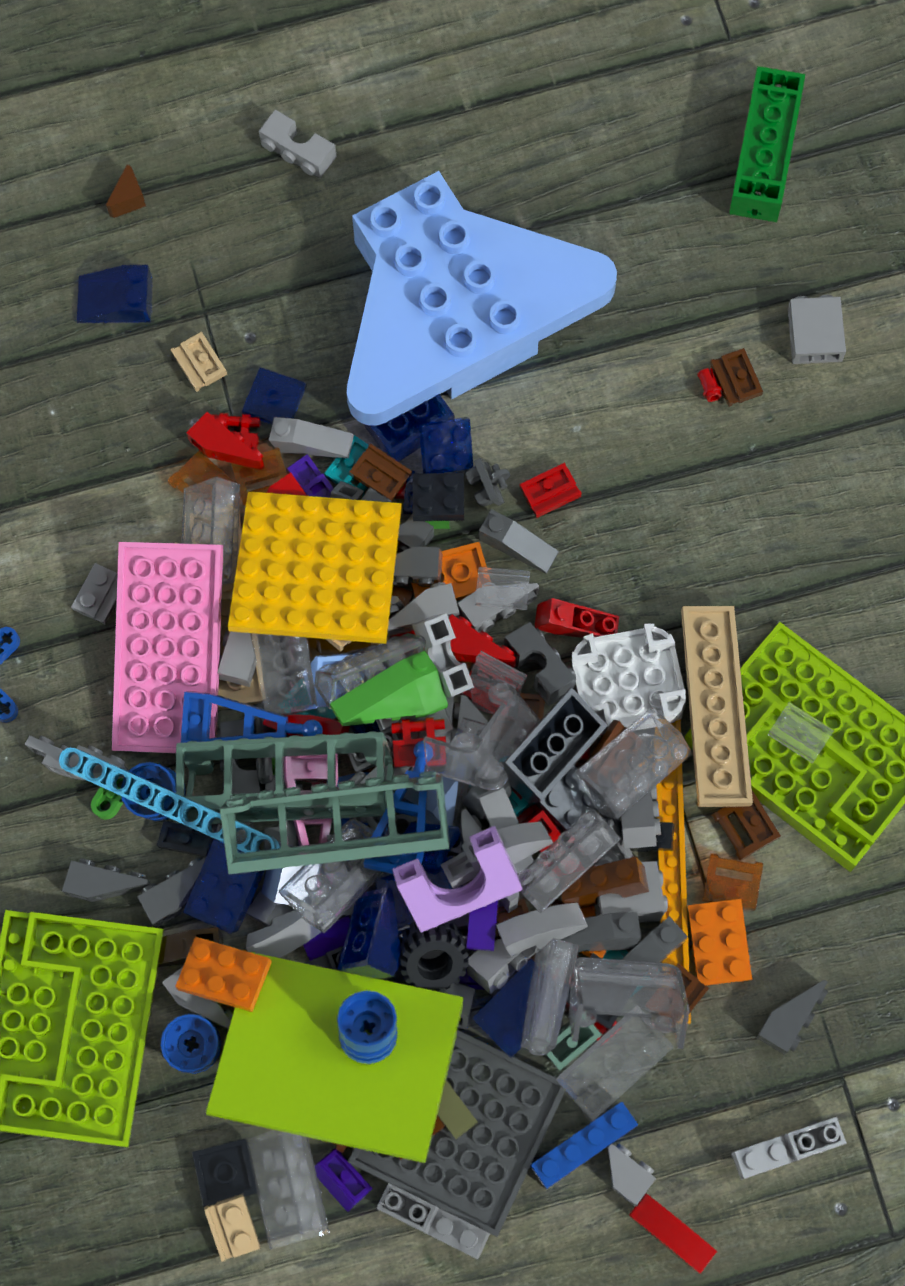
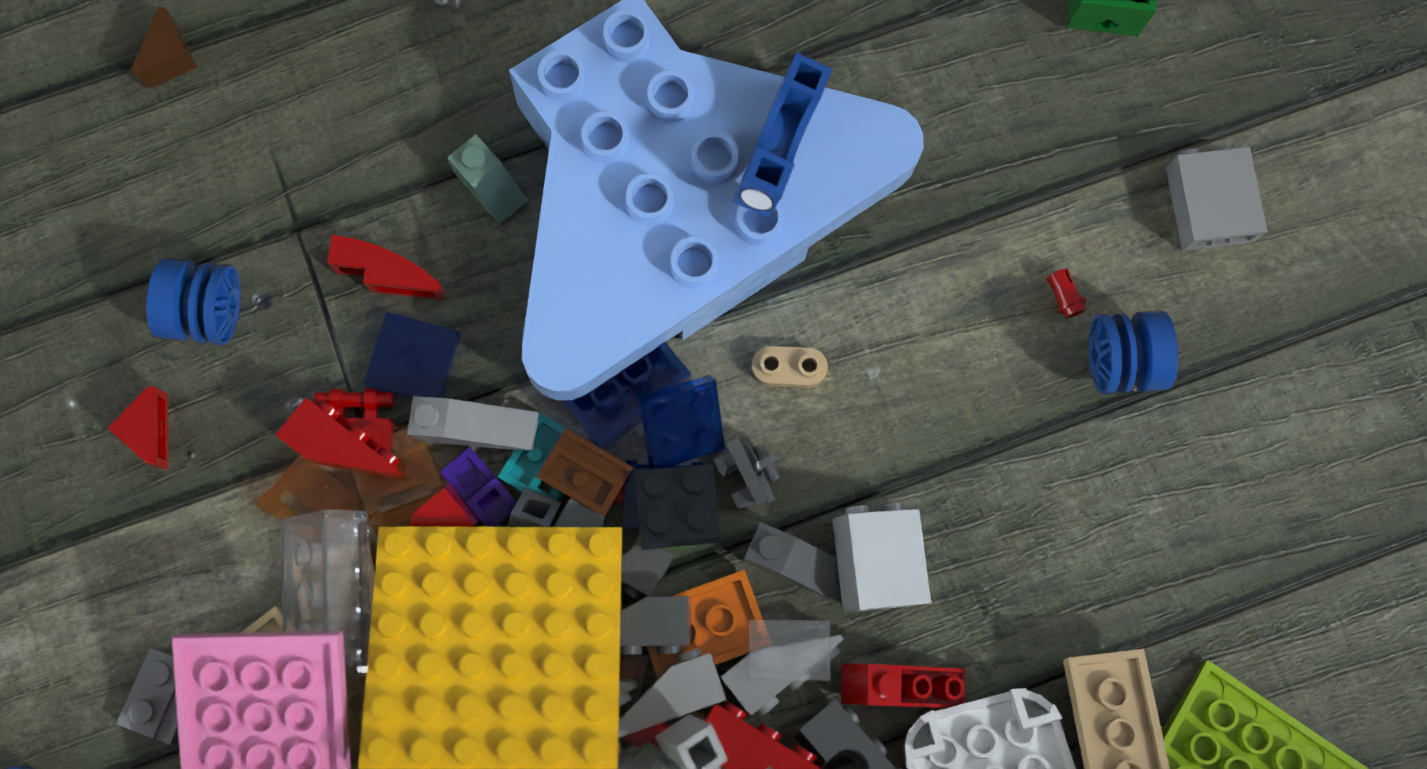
camera: 15 degrees left, 5 degrees up
clear blue slope [77,265,153,323] -> none
tan plate [171,332,227,392] -> none
red plate [520,463,582,518] -> none
reddish brown plate [710,348,763,407] -> none
none -> red slope [108,386,168,470]
none -> blue wheel [146,258,241,346]
none -> red slope [327,235,446,300]
none -> sand green slope [447,134,529,226]
none -> blue arch [732,52,832,218]
none -> tan plate [751,346,828,388]
none -> brick [832,503,931,613]
none -> blue wheel [1089,310,1178,395]

